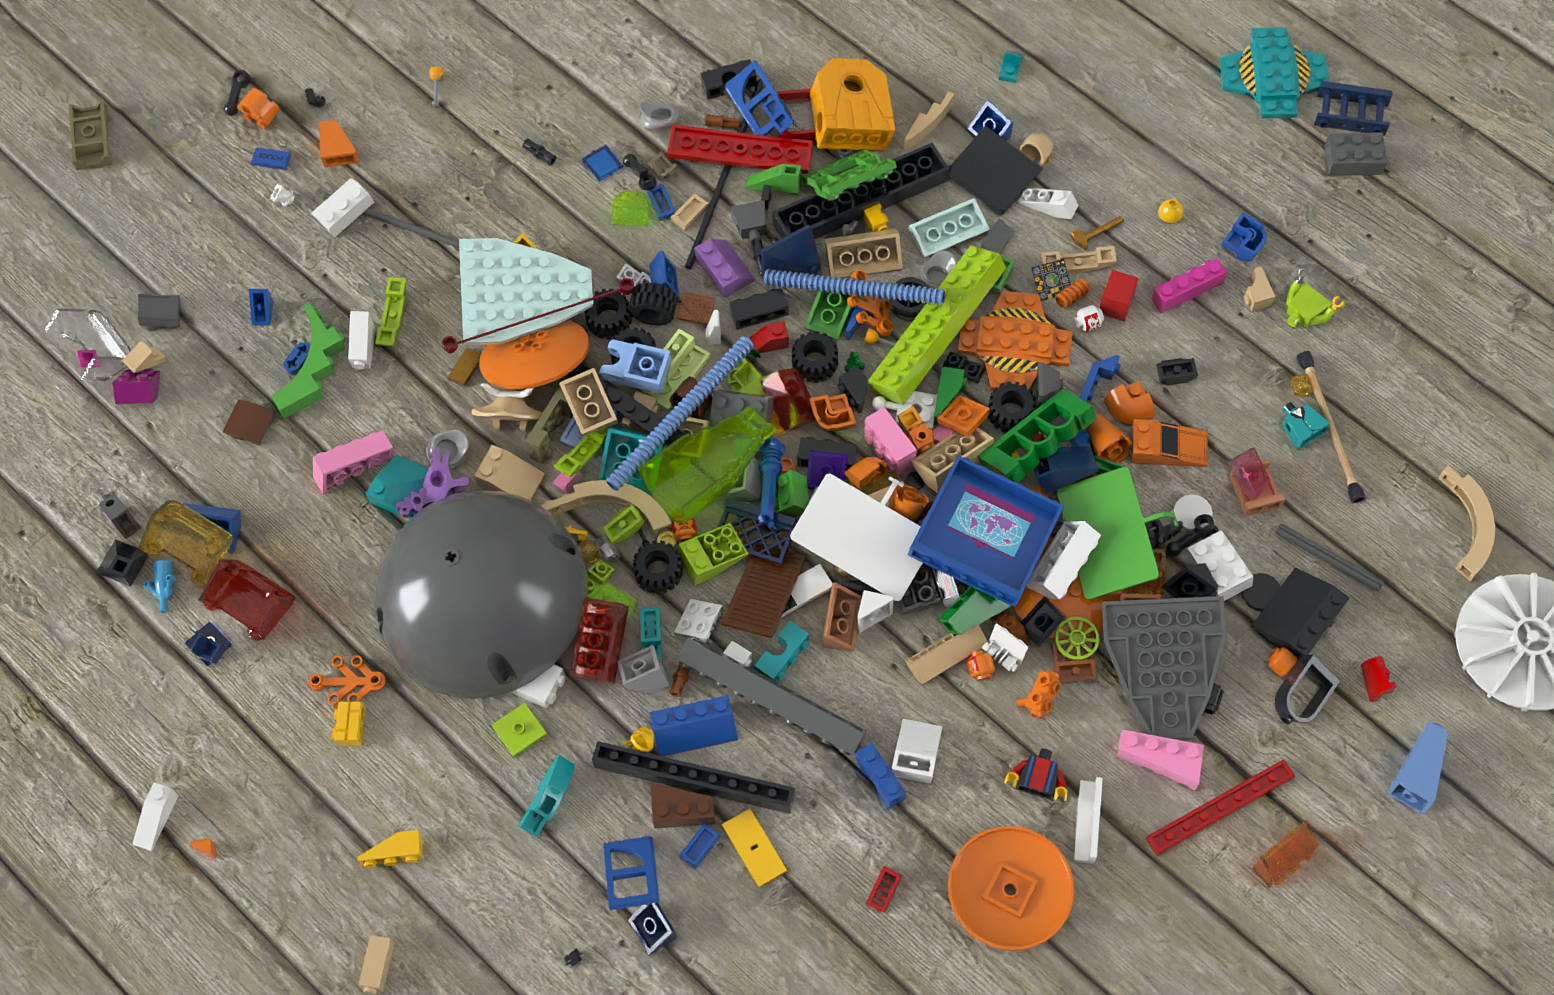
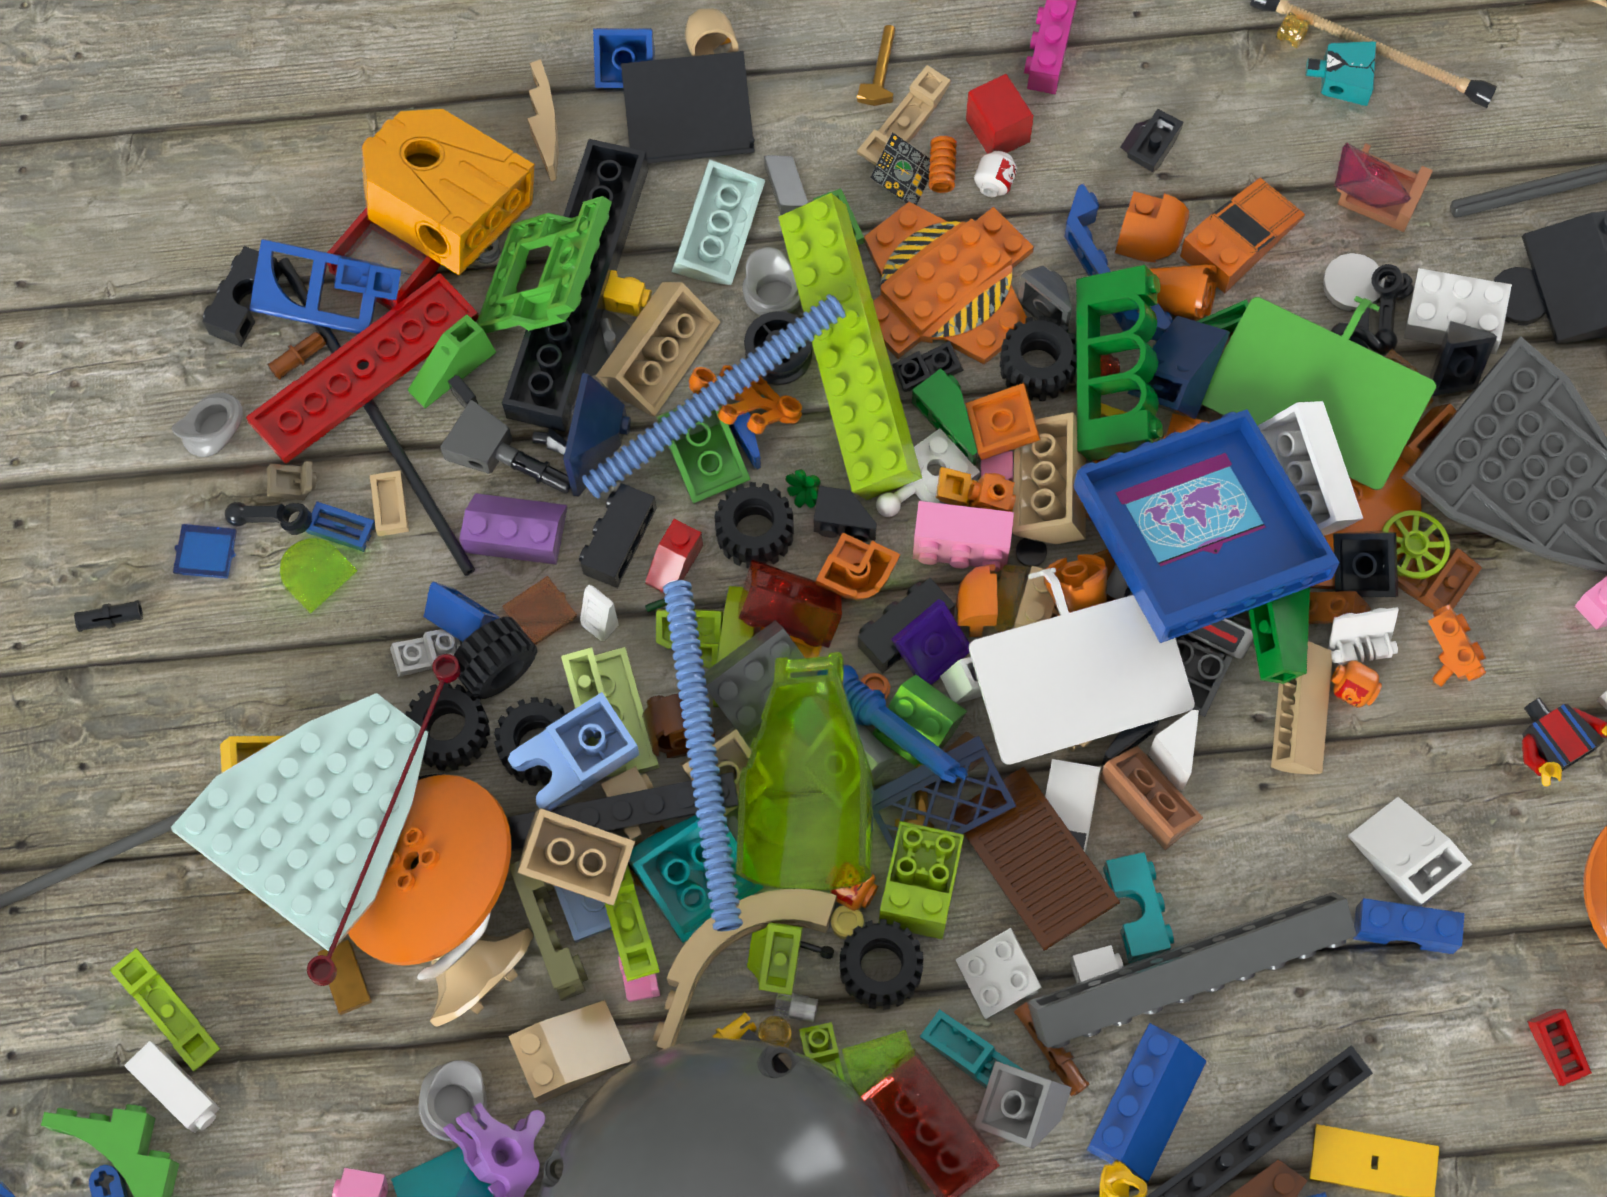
camera: 50 degrees left, 5 degrees up
light orange hinge [864,328,896,346] -> none
white slope [1018,188,1078,219] -> none

